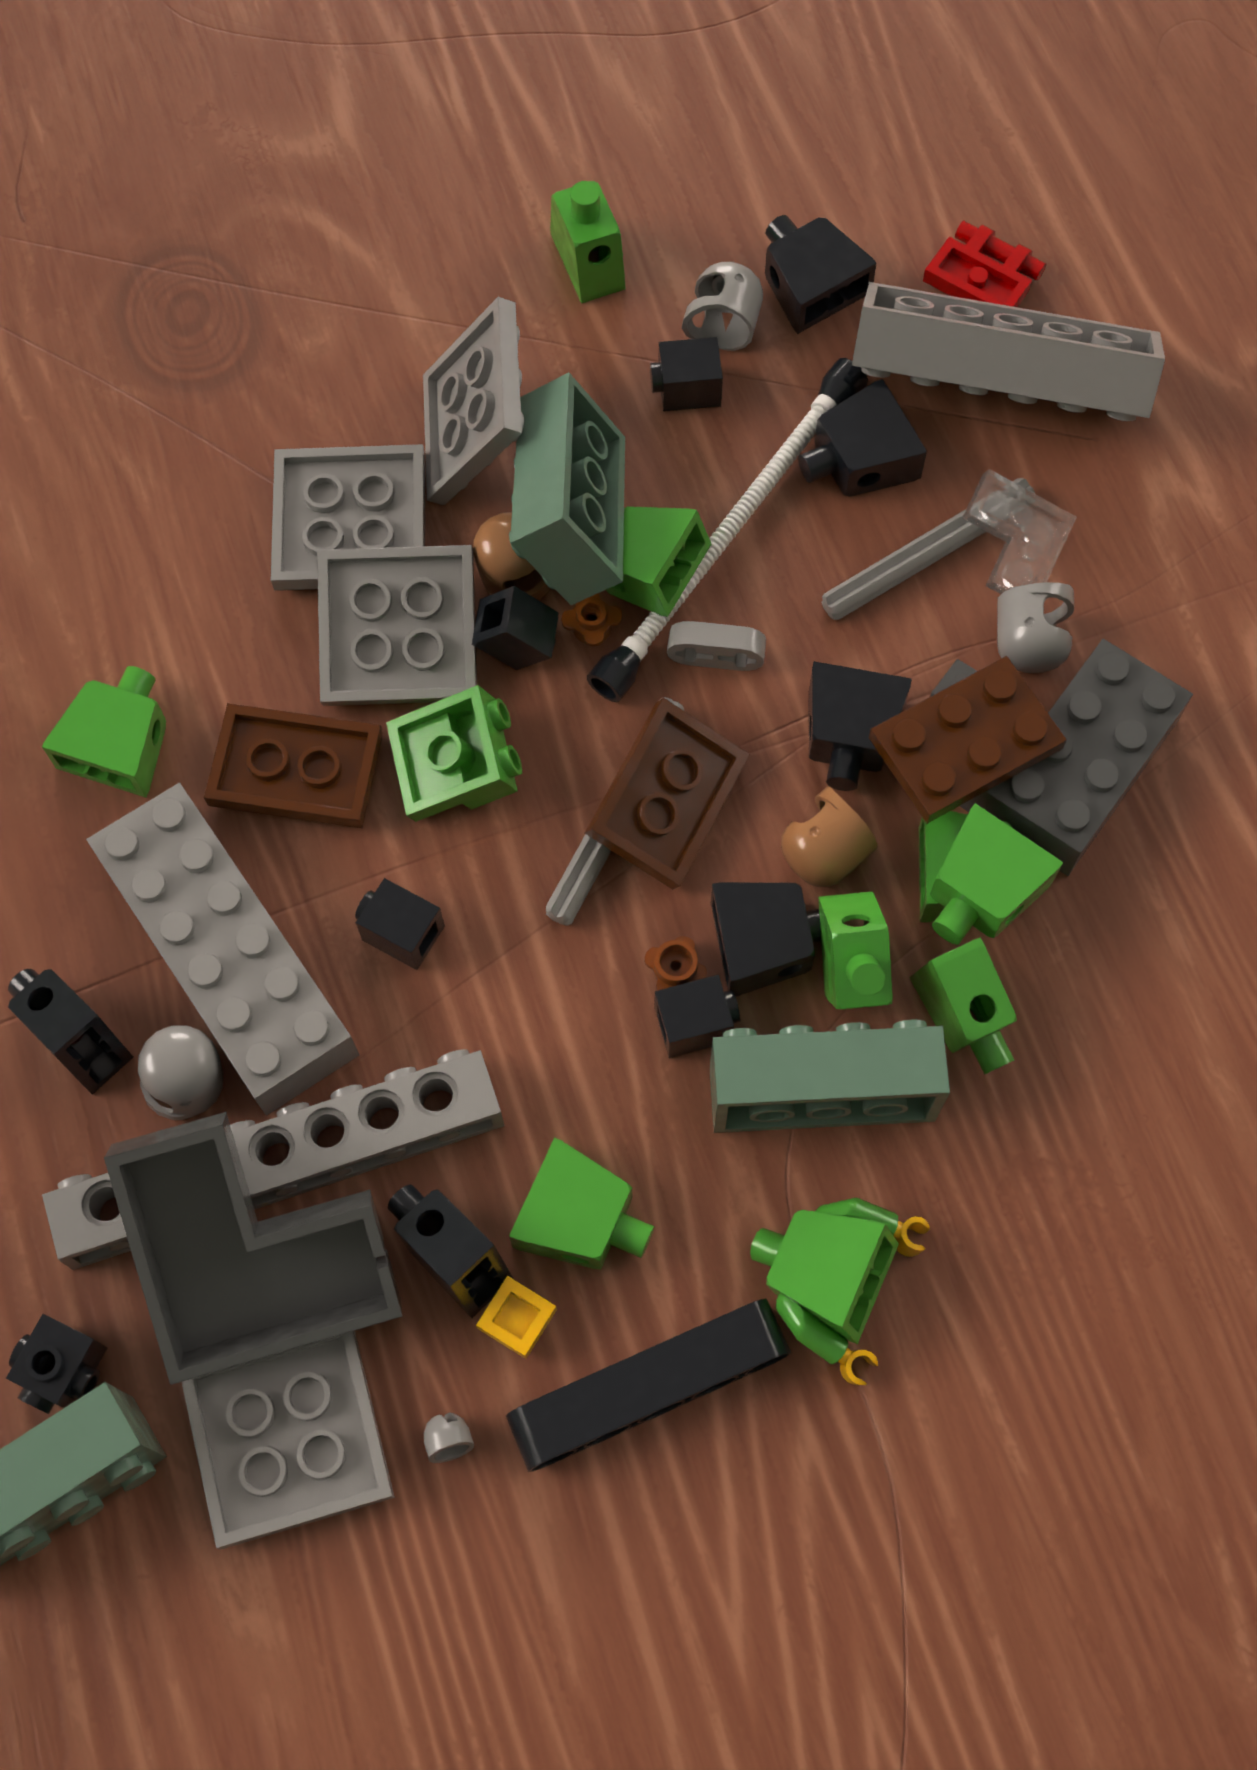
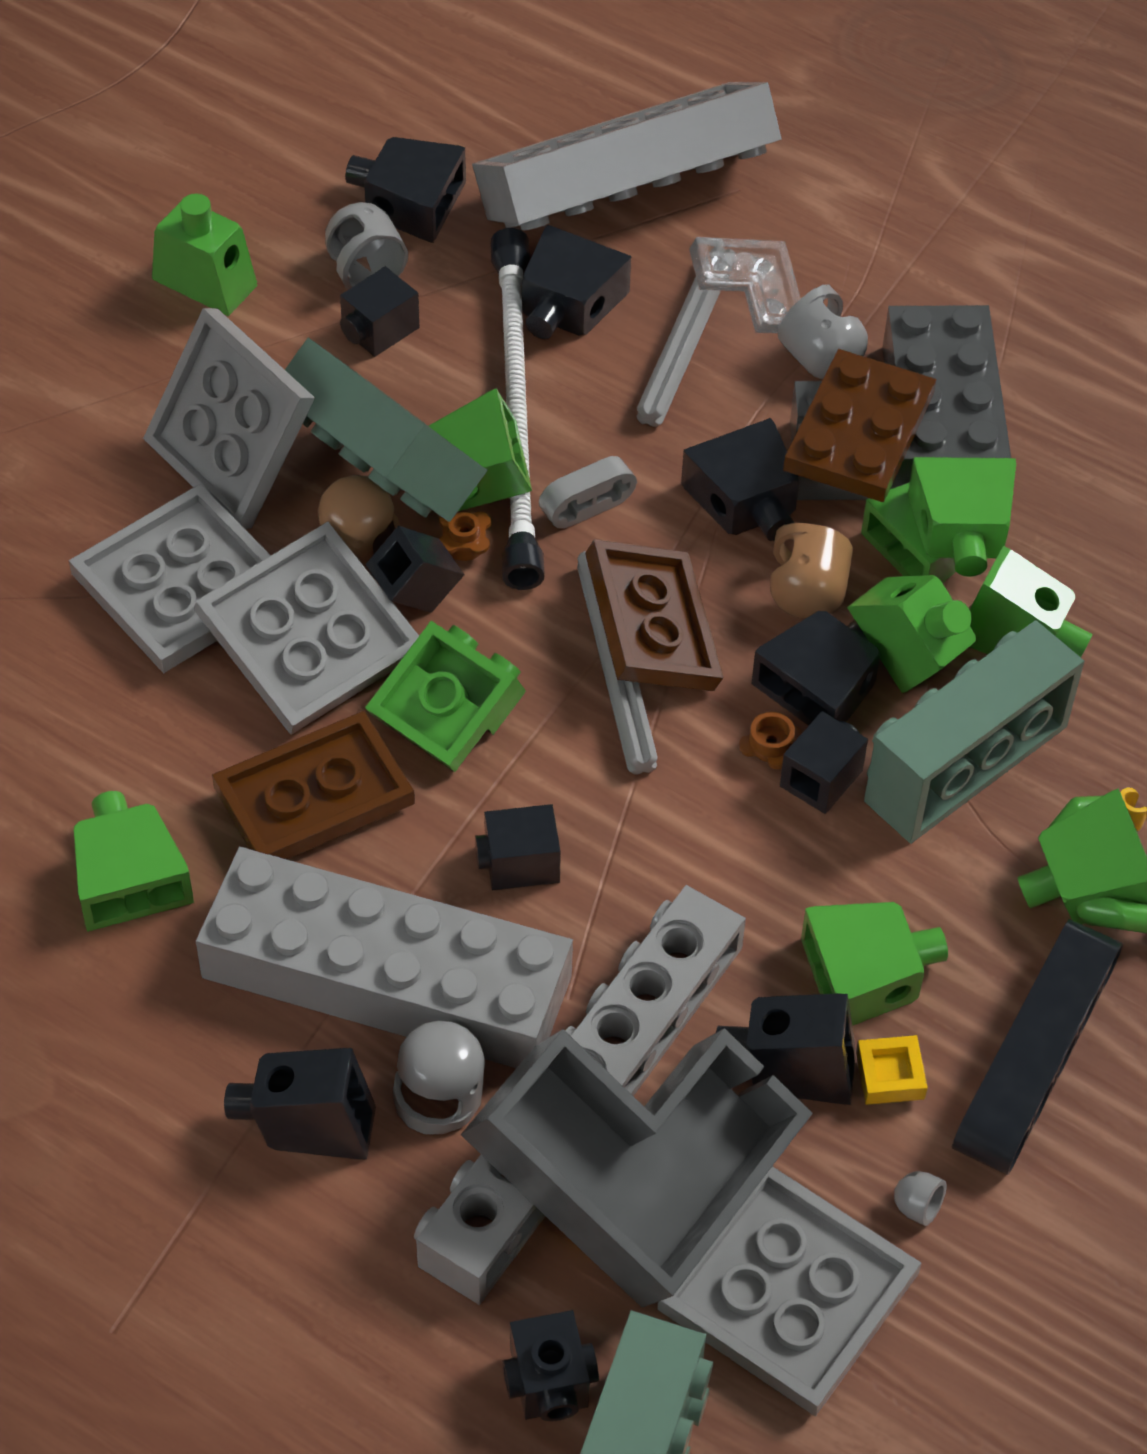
camera: 40 degrees left, 15 degrees down
red plate [923,220,1047,307] -> none

